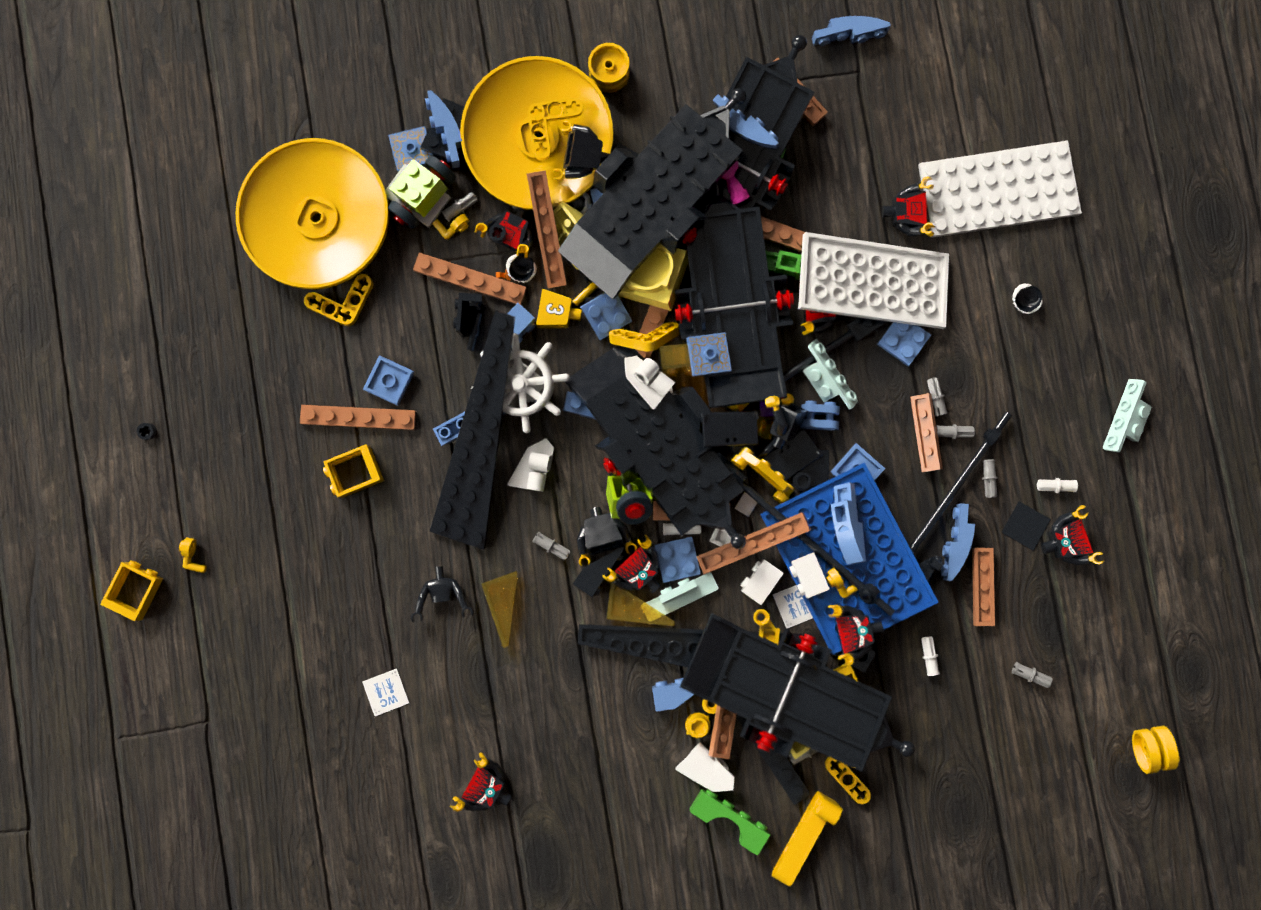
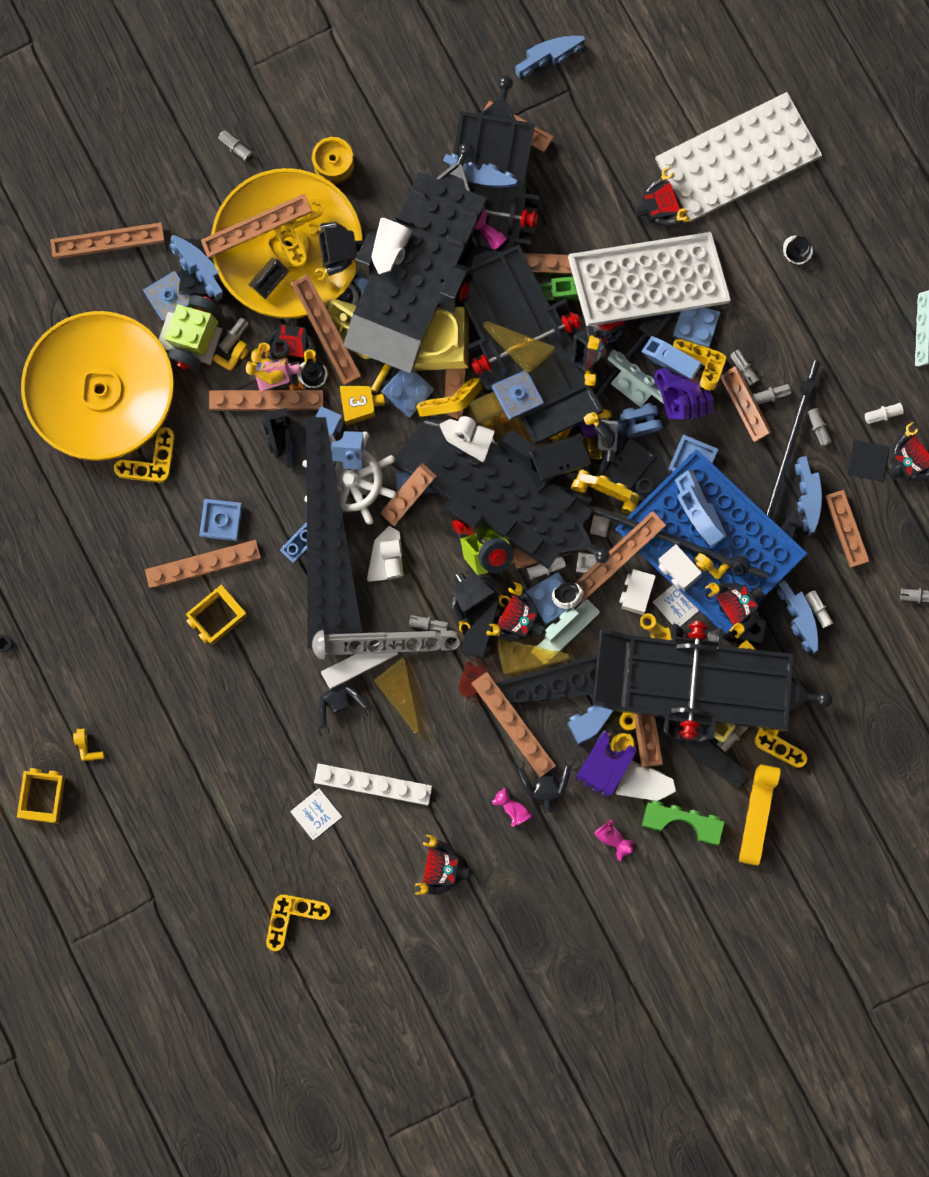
camera: 20 degrees left, 5 degrees down
none -> nougat plate [50,223,165,259]
none -> nougat plate [201,194,313,259]
none -> light grey axle [218,130,253,162]
none -> torso [246,349,301,391]
none -> black slope [248,257,289,300]
none -> yellow beam [266,895,331,951]
none -> light grey piece [312,630,460,660]
none -> white plate [314,764,432,805]
none -> white tile [321,642,398,689]
none -> medium blue brick [332,431,364,469]
none -> white panel [372,218,412,274]
none -> nougat plate [380,463,436,526]
none -> clear red plate [459,661,485,698]
none -> nougat plate [471,672,555,777]
none -> clear yellow wing [483,321,555,374]
none -> dark pink animal [492,788,533,827]
none -> black piece [513,757,575,813]
none -> black hair [552,583,584,610]
none -> black torso [571,325,612,386]
none -> dark purple piece [575,730,637,797]
none -> dark pink animal [594,819,634,861]
none -> medium blue slope [642,336,702,379]
none -> dark purple piece [654,368,714,420]
none -> yellow beam [673,339,726,390]
none -> medium blue slope [776,580,818,655]

